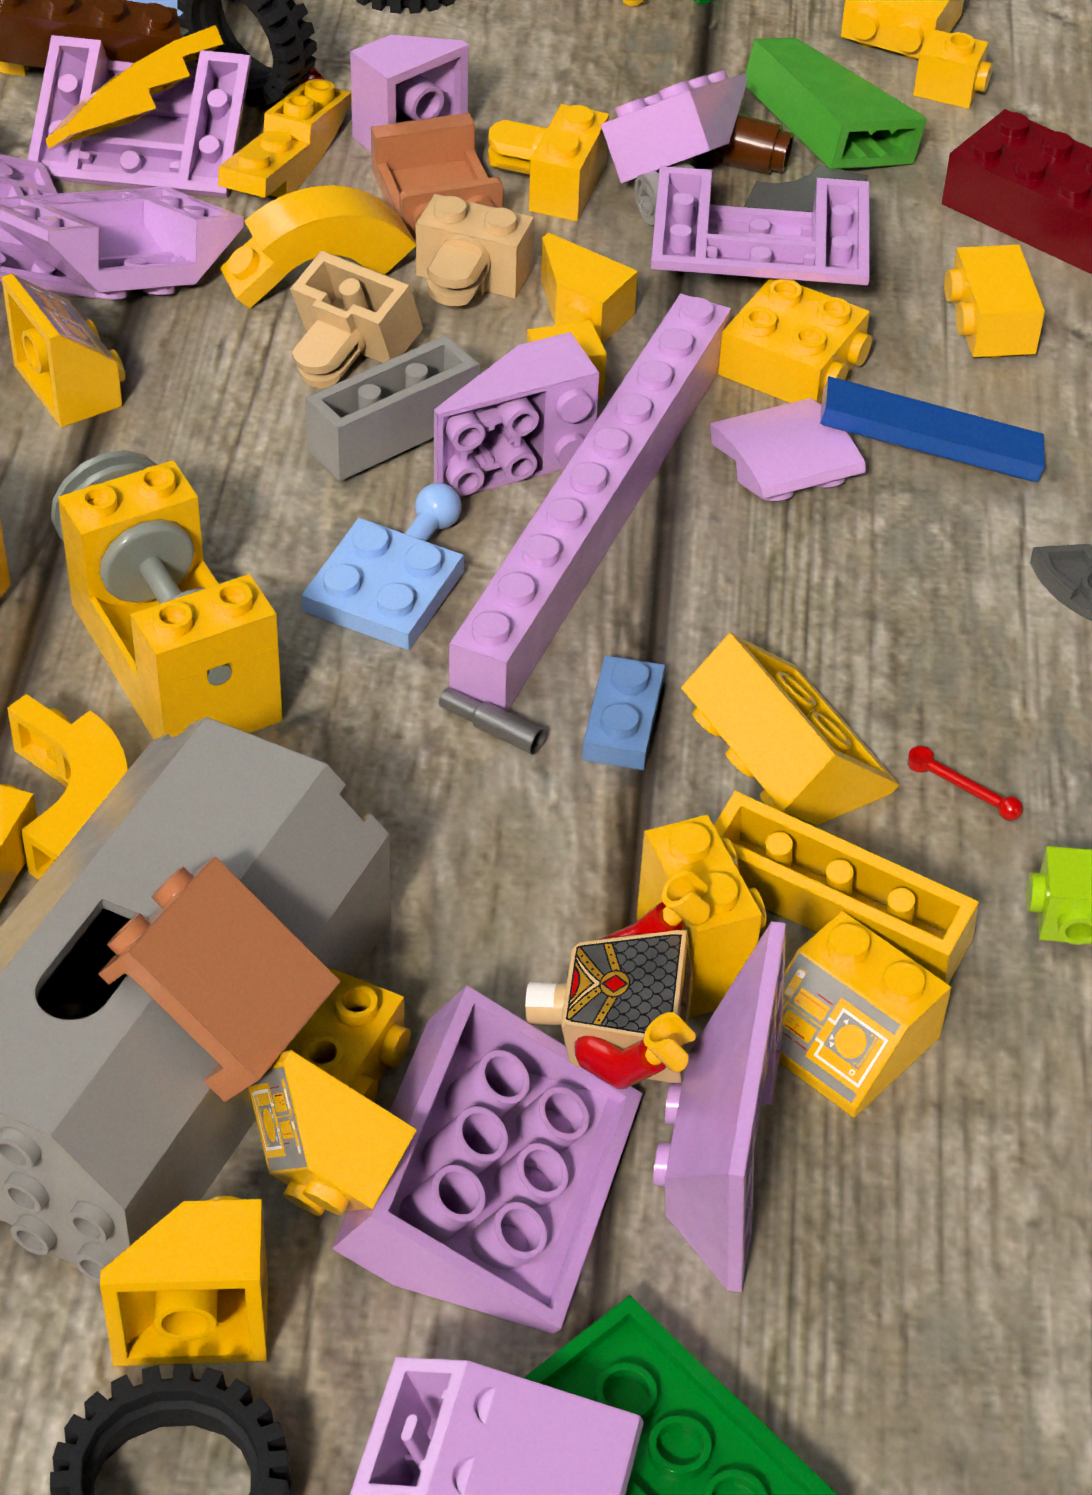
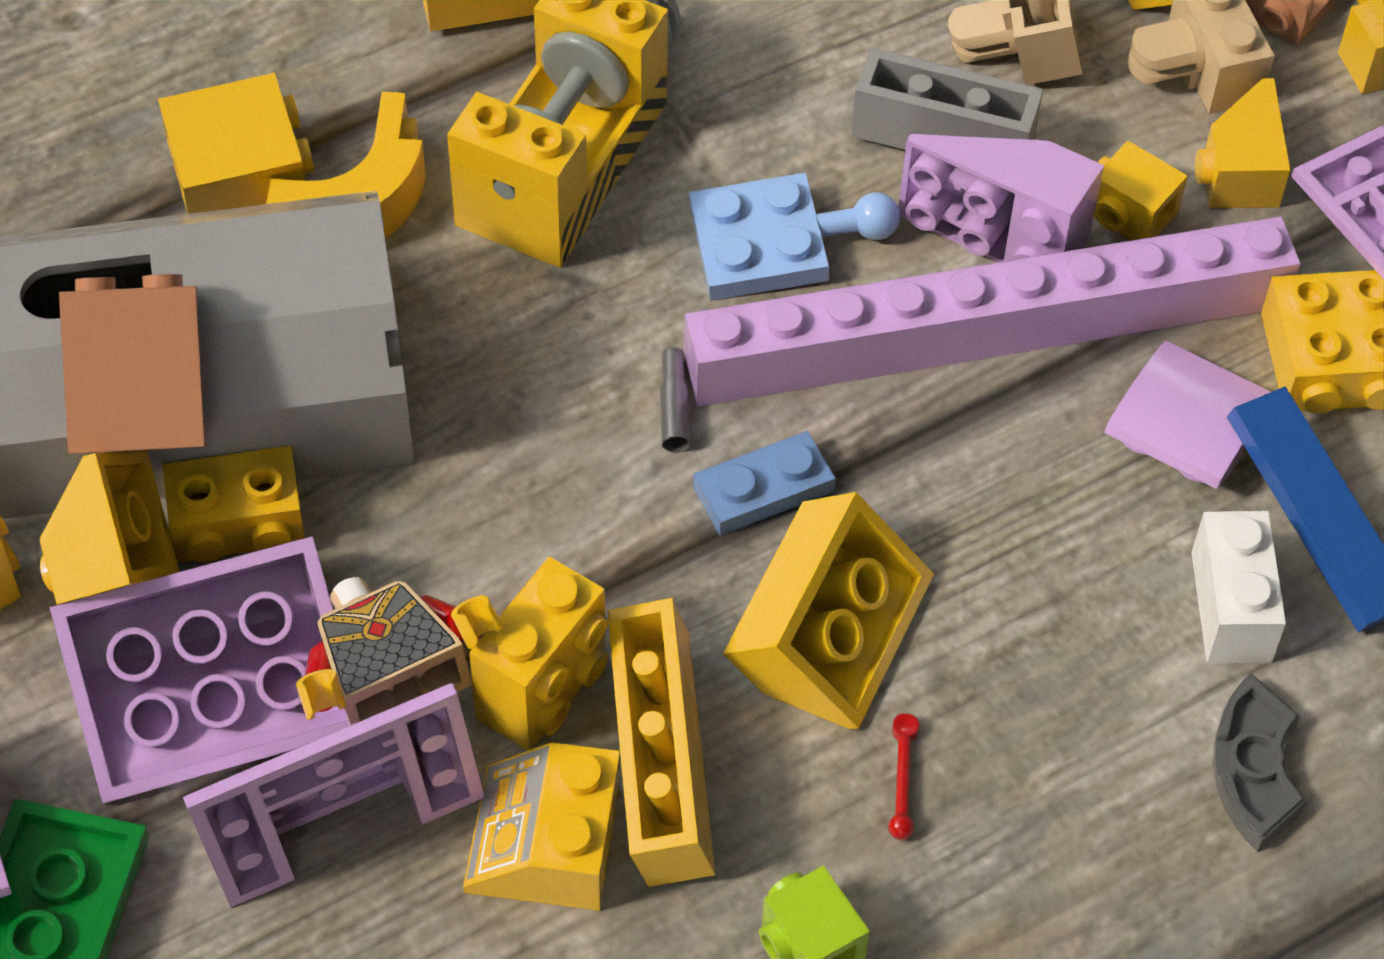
camera: 55 degrees right, 10 degrees up
none -> white brick [1191,511,1286,664]

